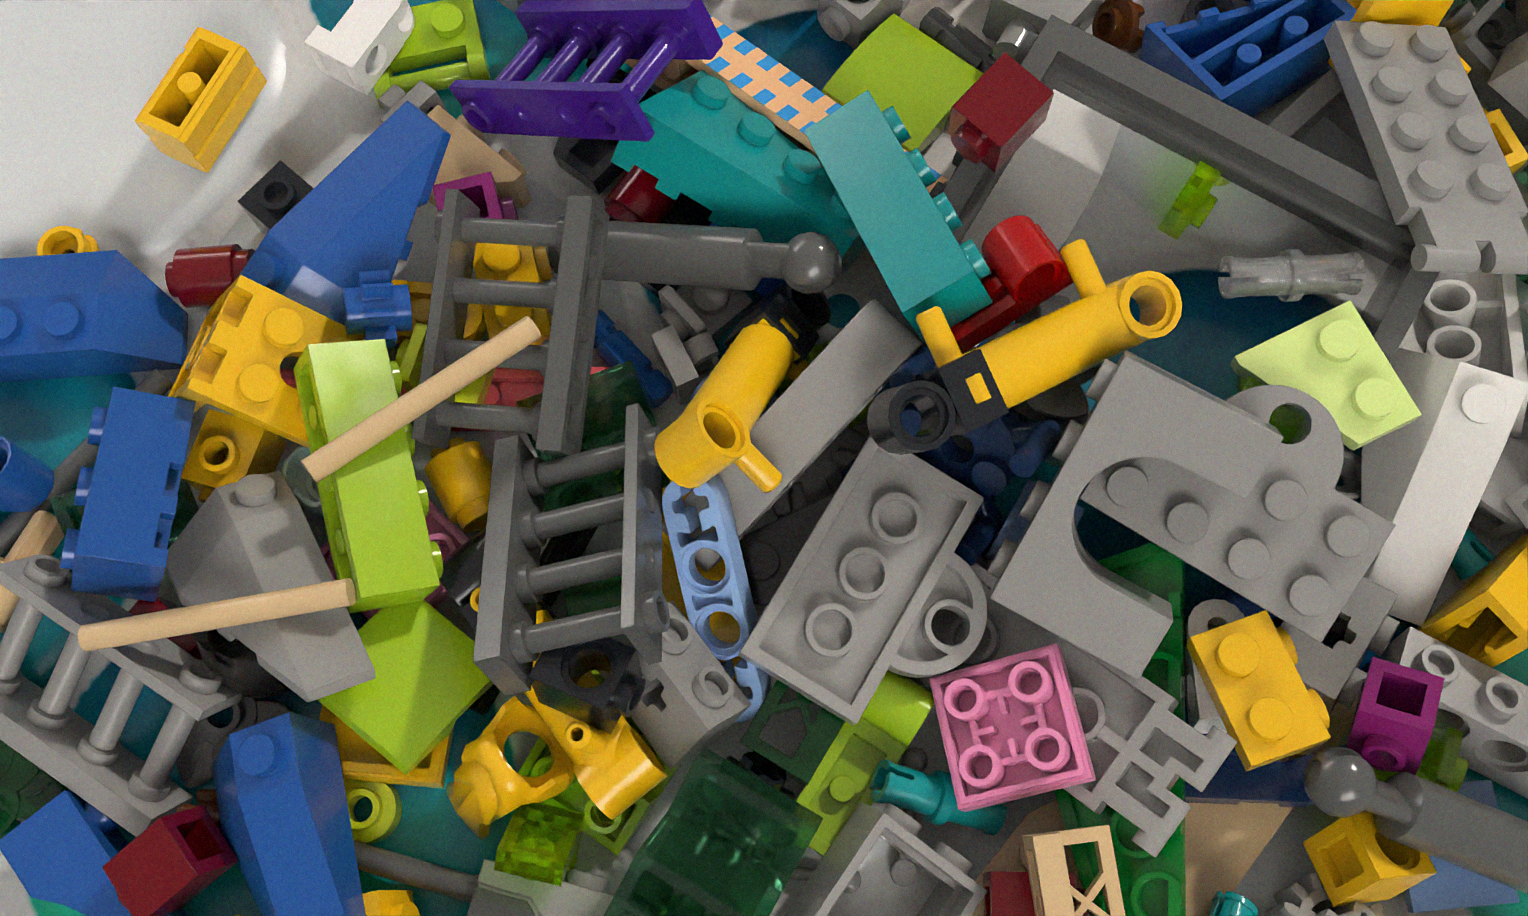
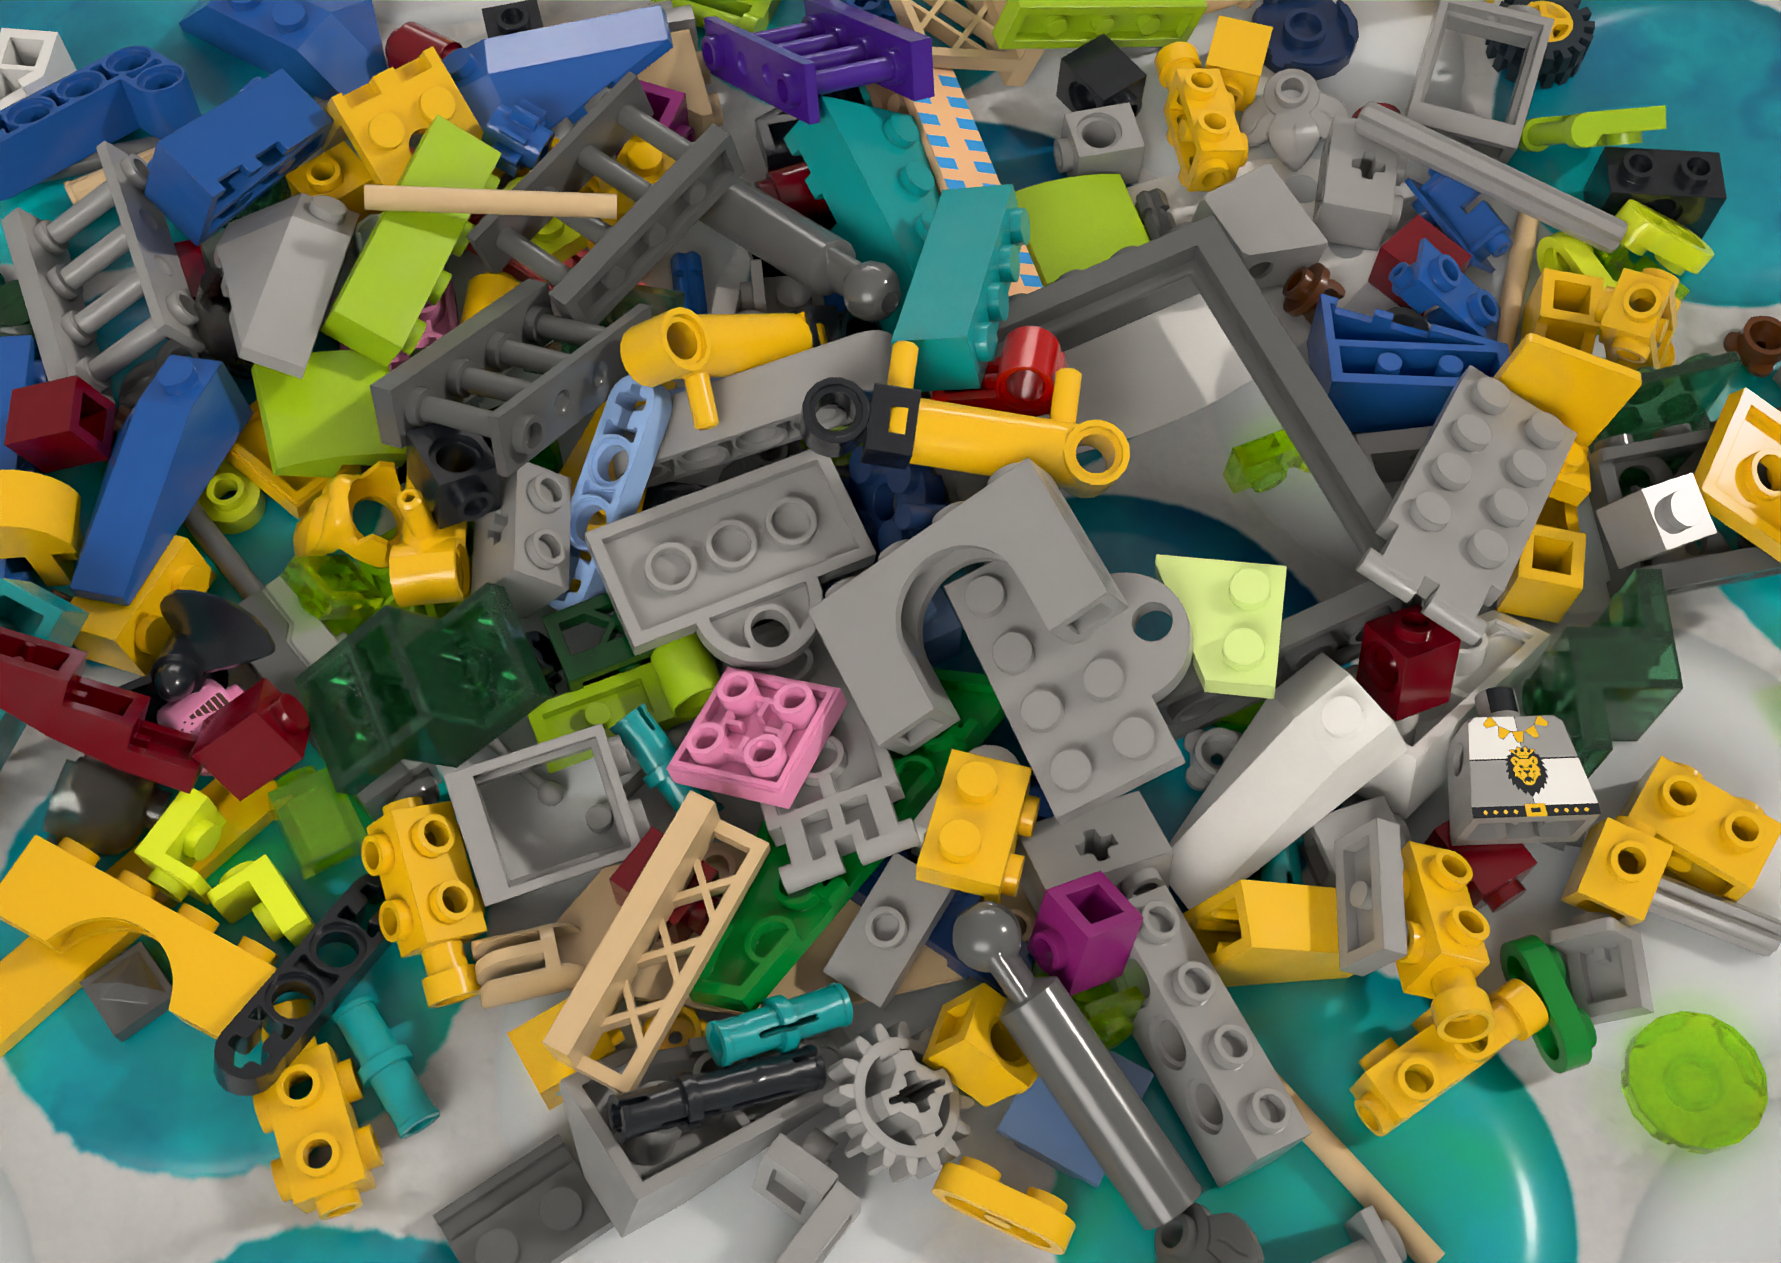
camera: 30 degrees right, 10 degrees down
tan bar [78,578,356,652] -> none
dark red brick [948,52,1054,173] -> none
clear pin [1218,249,1365,302] -> none
none -> light grey plate [822,853,957,1010]
none -> dark red brick [1356,604,1461,722]

